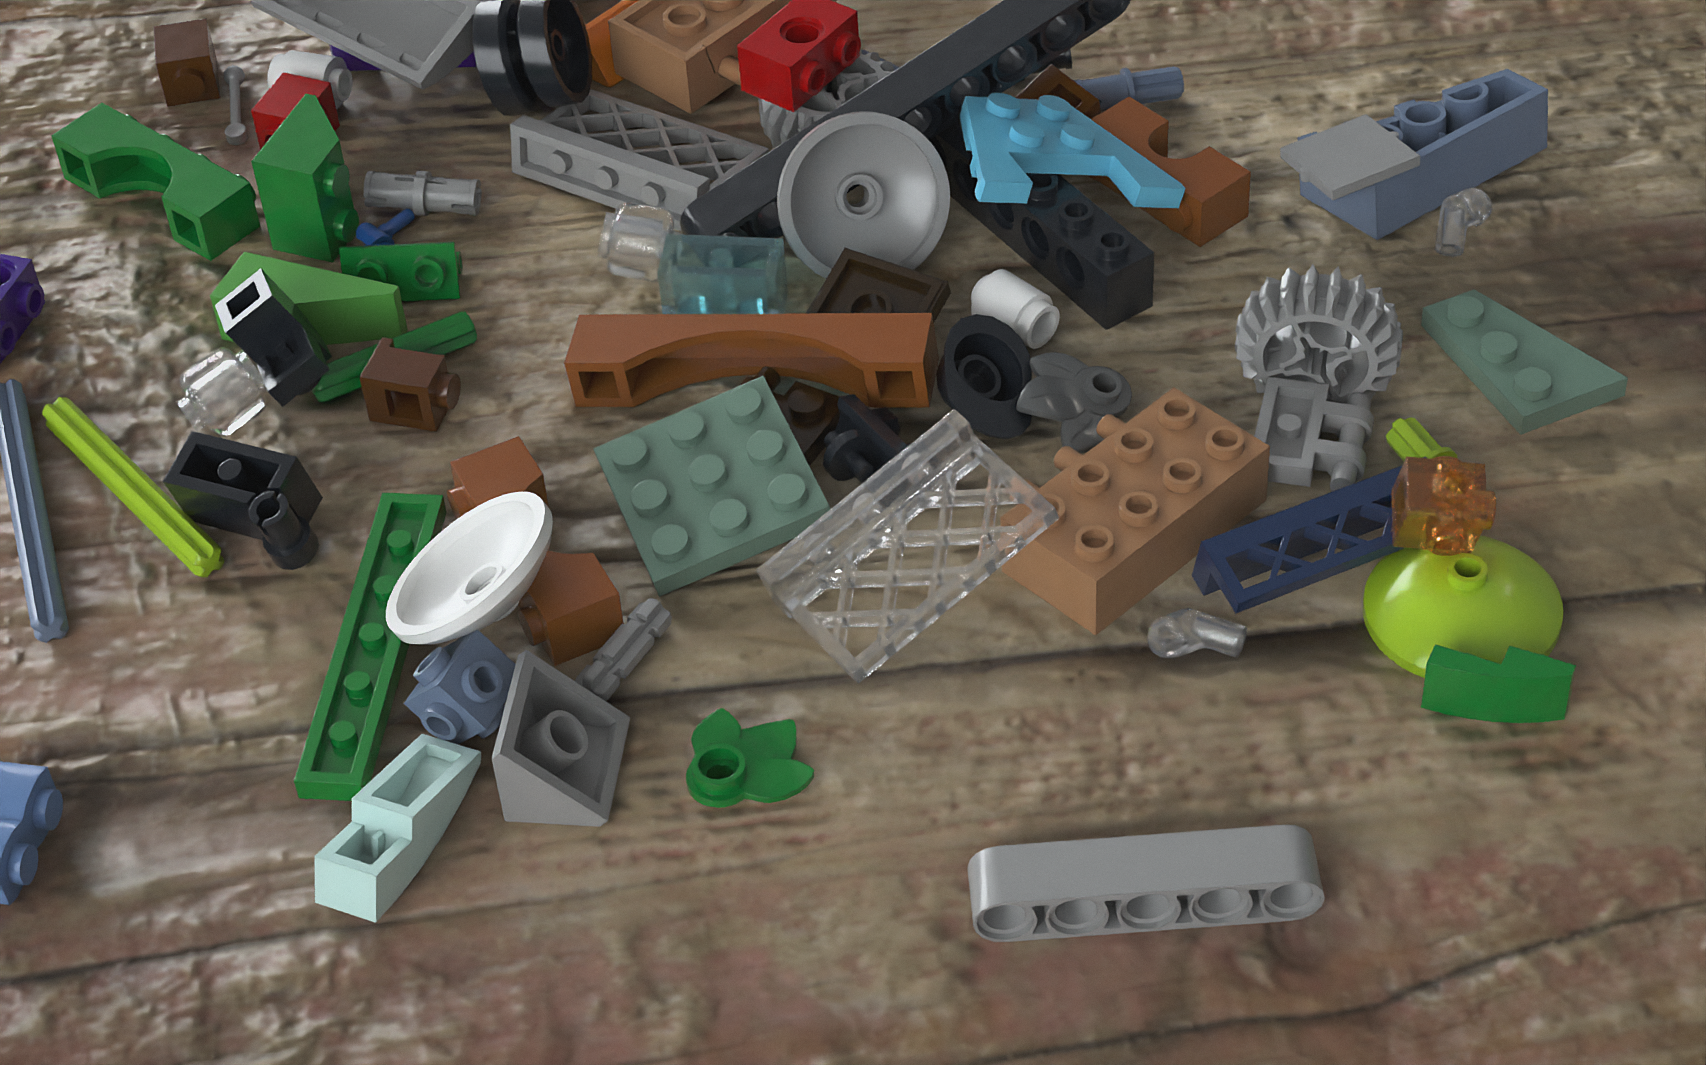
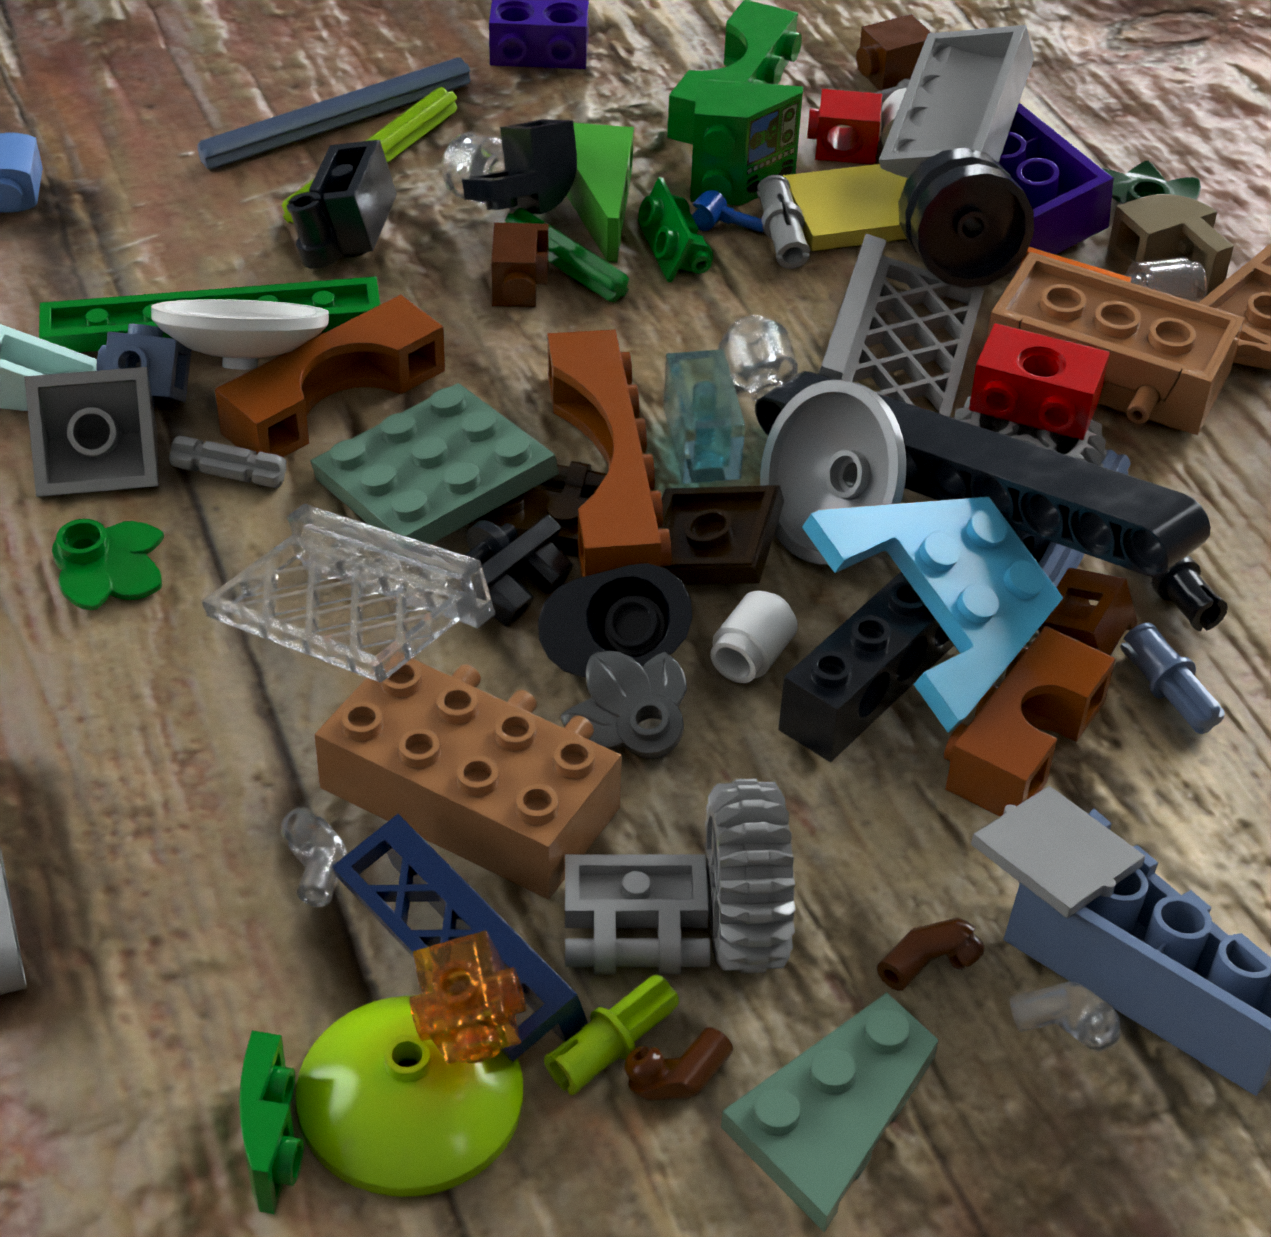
camera: 70 degrees right, 0 degrees up
none -> reddish brown arm [624,1027,733,1101]
none -> light yellow tile [783,164,908,251]
none -> reddish brown arm [877,918,985,991]

